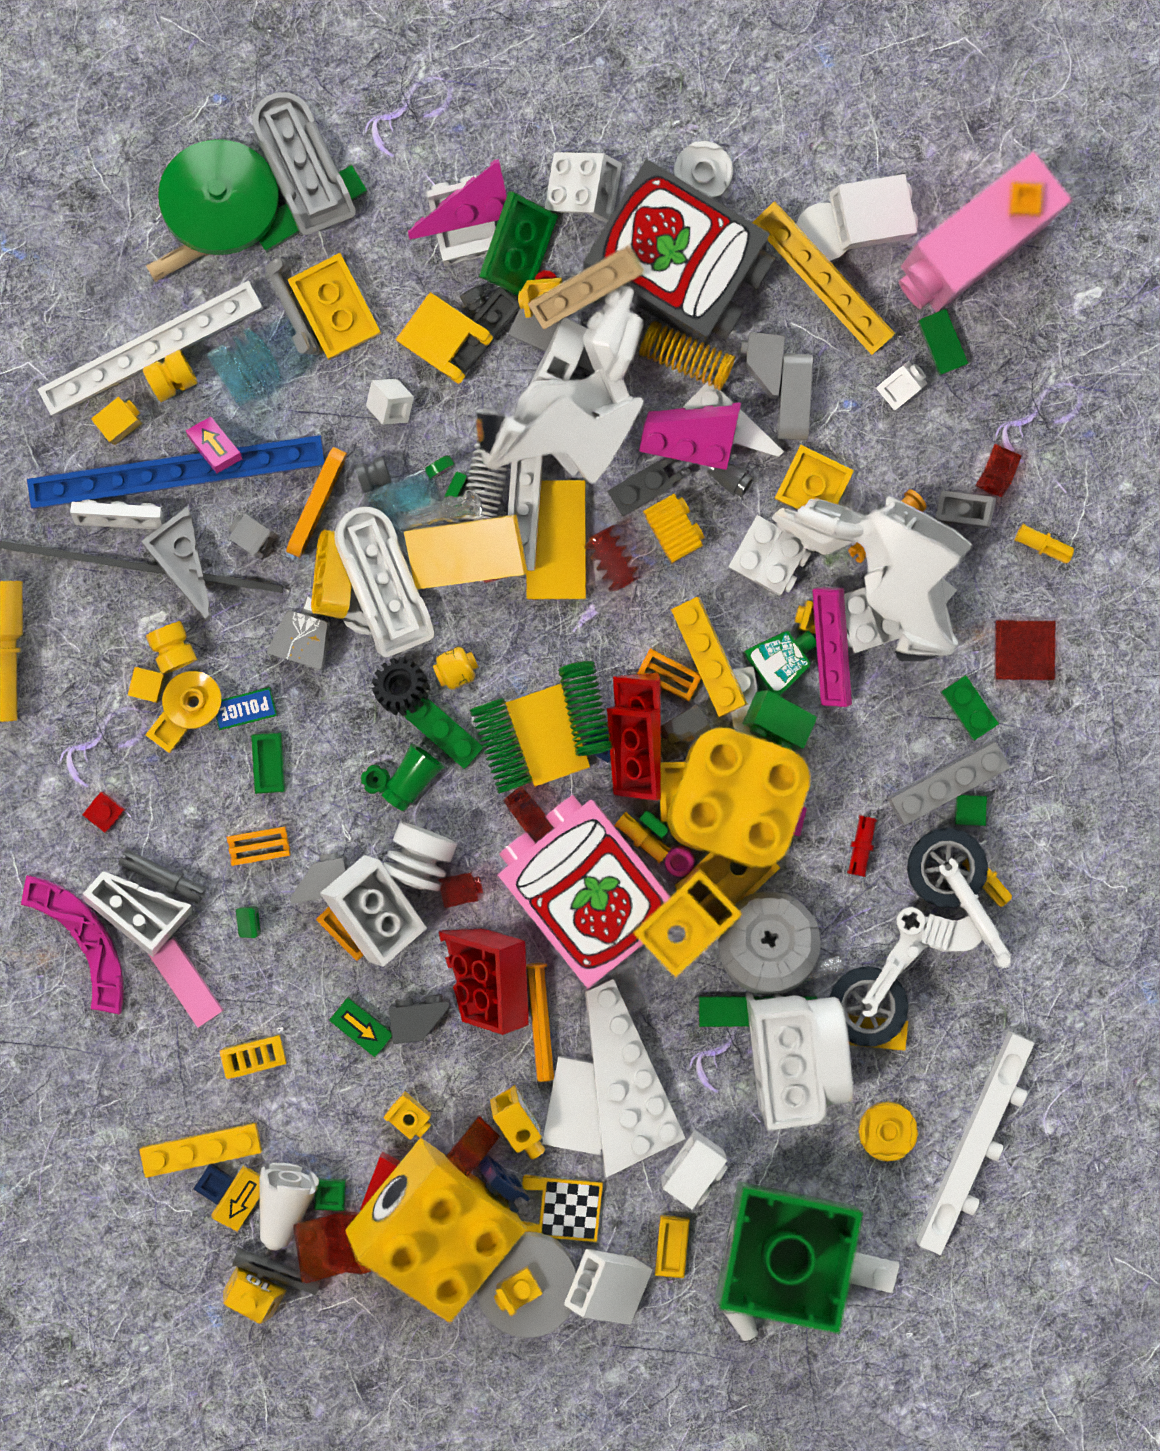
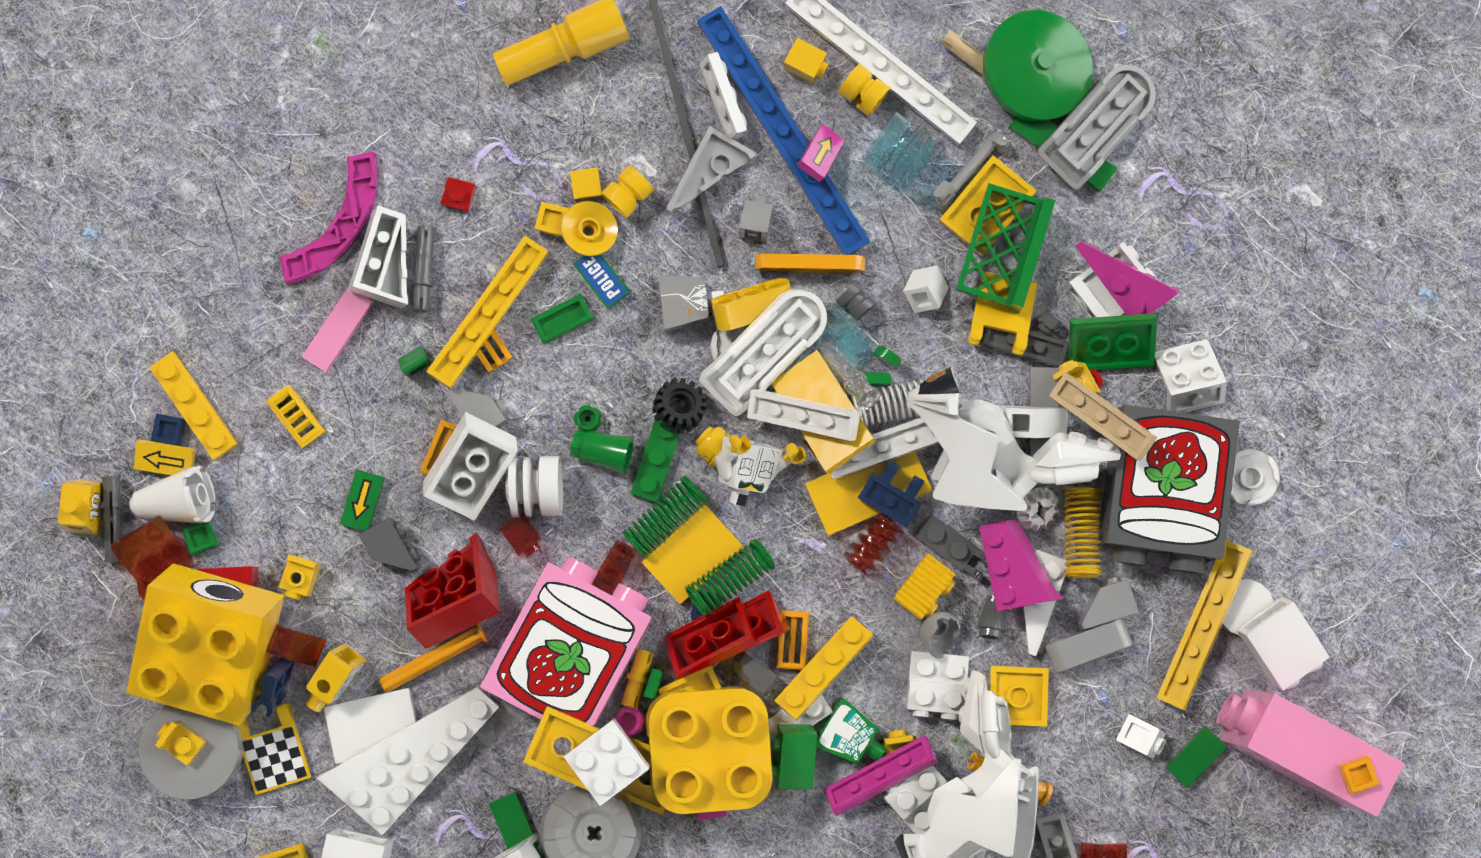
camera: 60 degrees right, 5 degrees down
white brick [564,1249,653,1325] -> none
none -> yellow plate [426,236,549,390]
none -> white brick [564,718,650,806]
none -> white torso [715,435,807,506]
none -> white plate [747,389,860,441]
none -> dark blue plate [857,460,925,528]
none -> light grey hair [919,612,961,658]
none -> green fence [955,183,1055,313]
none -> white gear [1017,487,1060,532]

